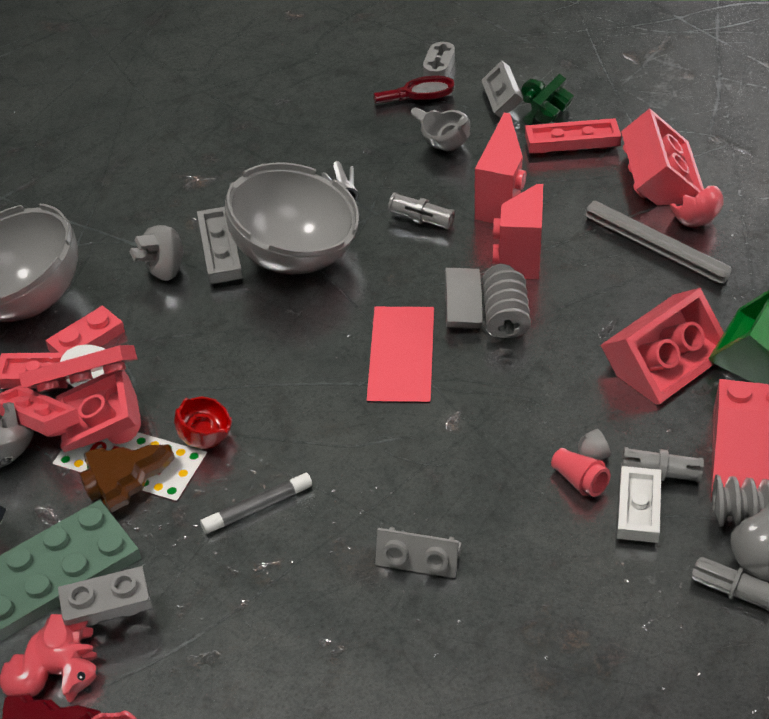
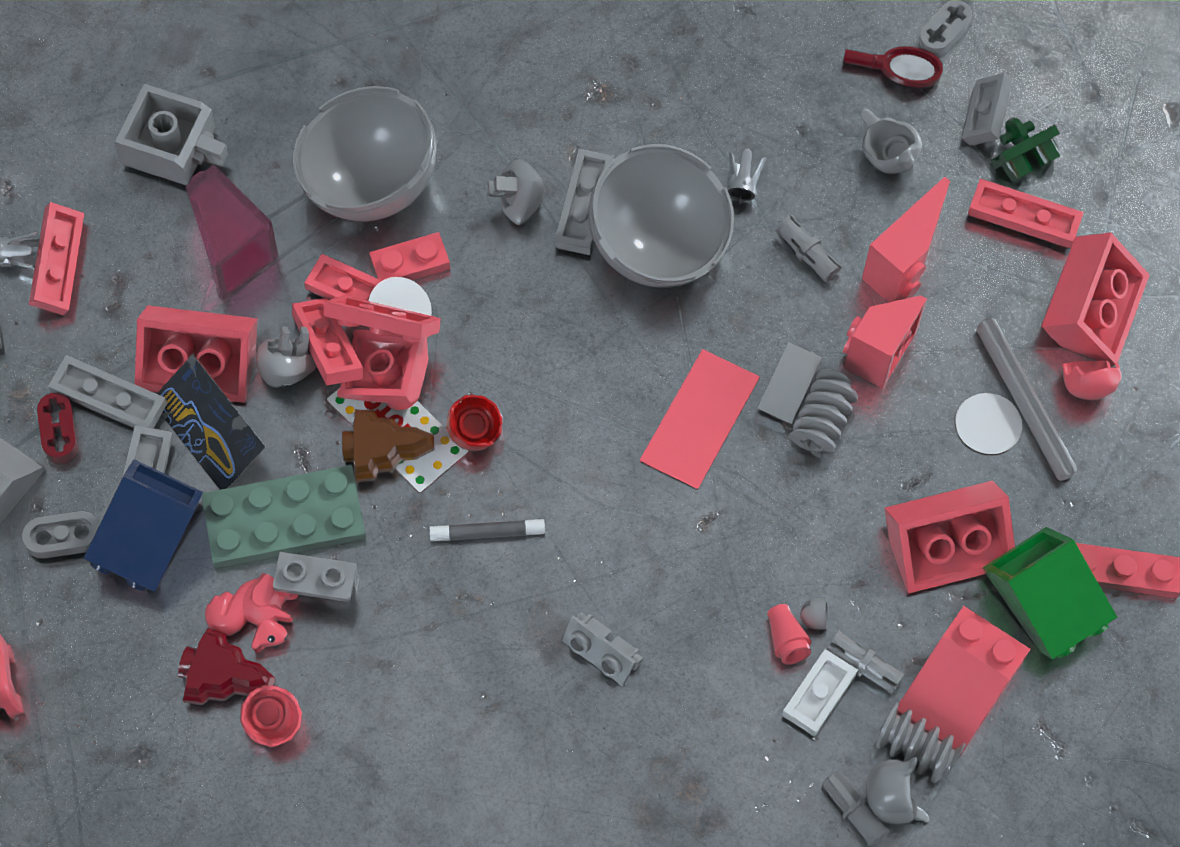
camera: 20 degrees right, 20 degrees up
none -> white sticker [955,393,1022,454]

